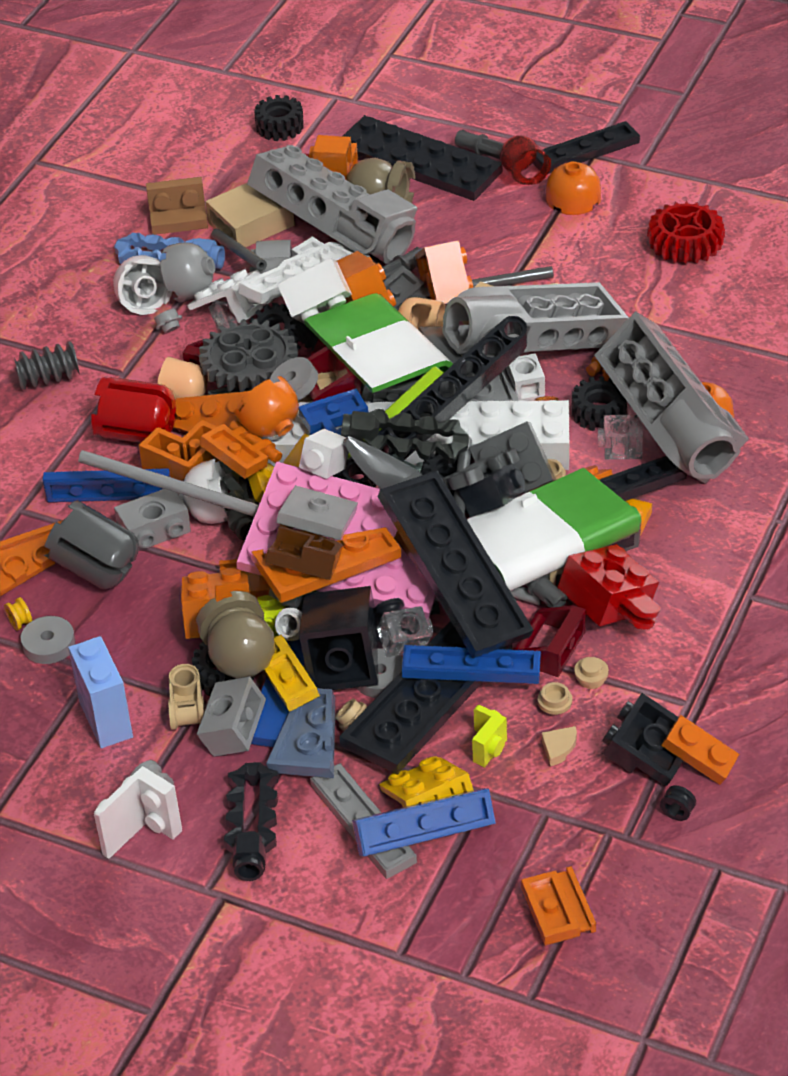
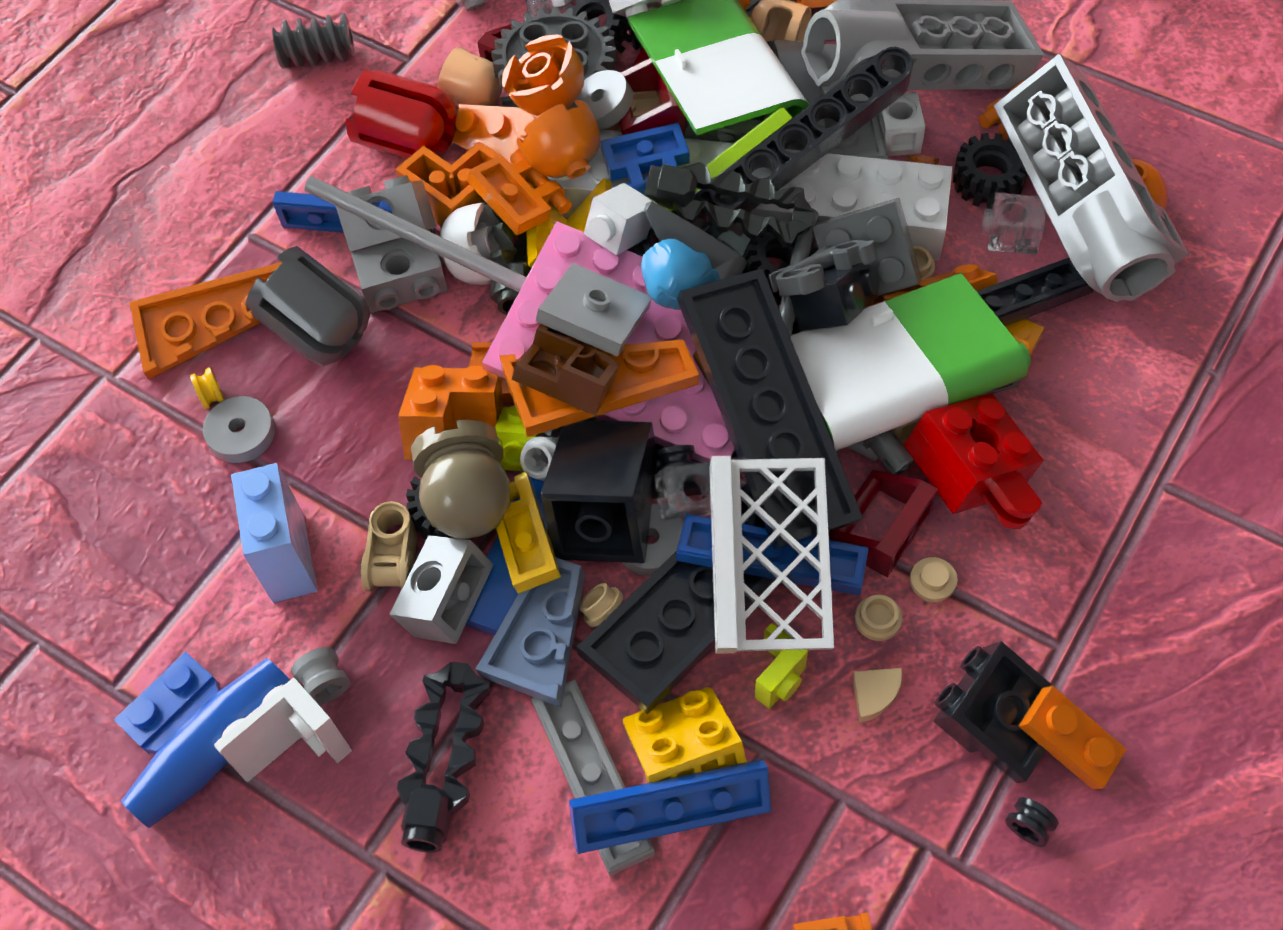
camera: 10 degrees right, 15 degrees up
none -> blue plate [114,651,290,828]
none -> light grey brick [336,175,437,252]
none -> orange cylinder [502,35,584,116]
none -> dark azure hair [641,239,721,310]
none -> white fence [709,456,834,654]

